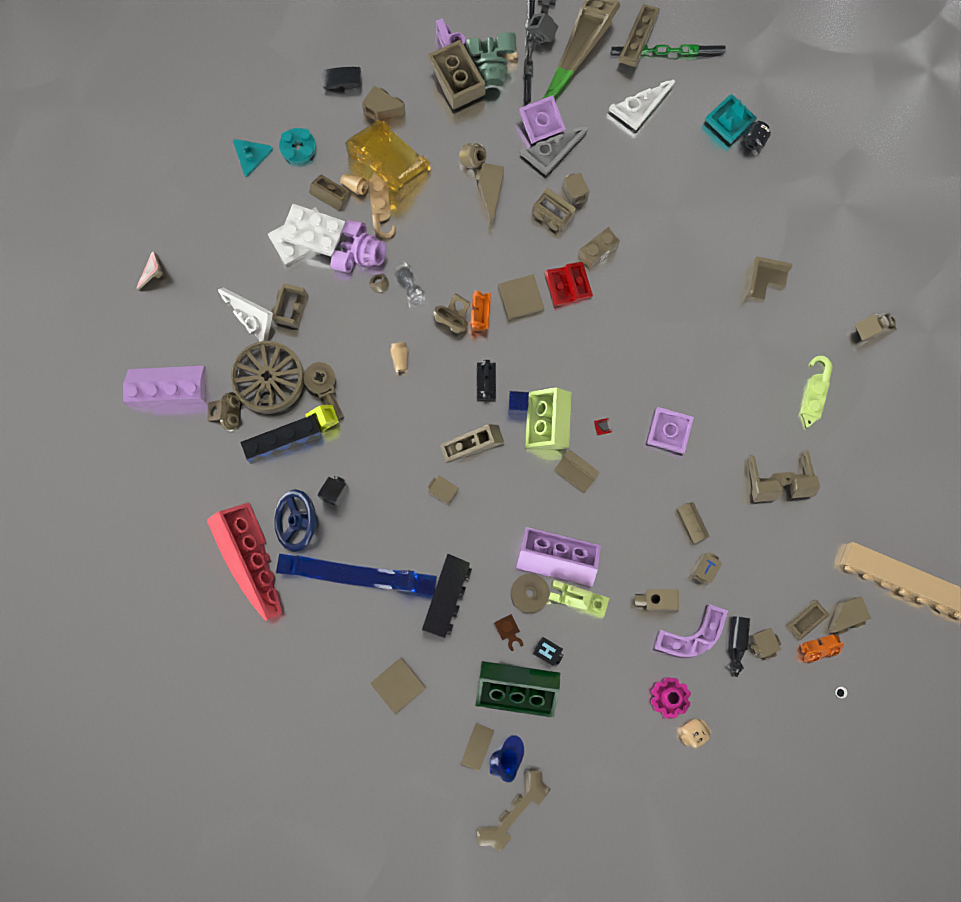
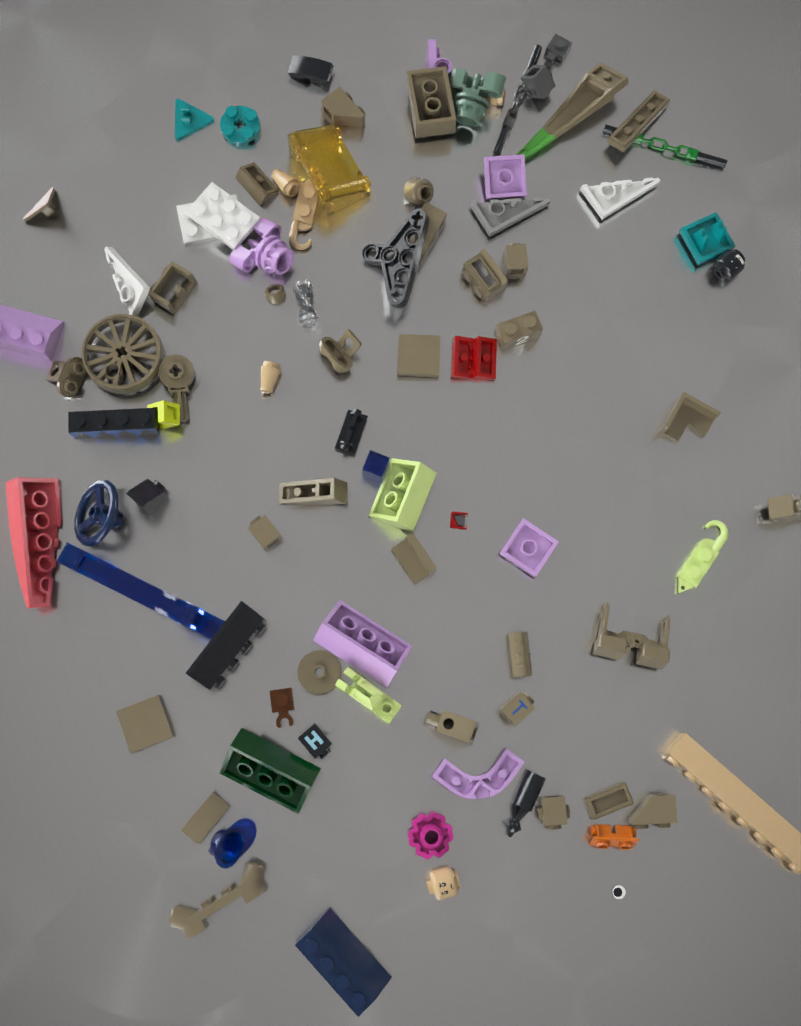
camera: 15 degrees right, 0 degrees up
orange hinge [470,291,491,332] -> none
none -> dark blue slope [295,907,392,1017]
none -> black beam [362,208,429,308]

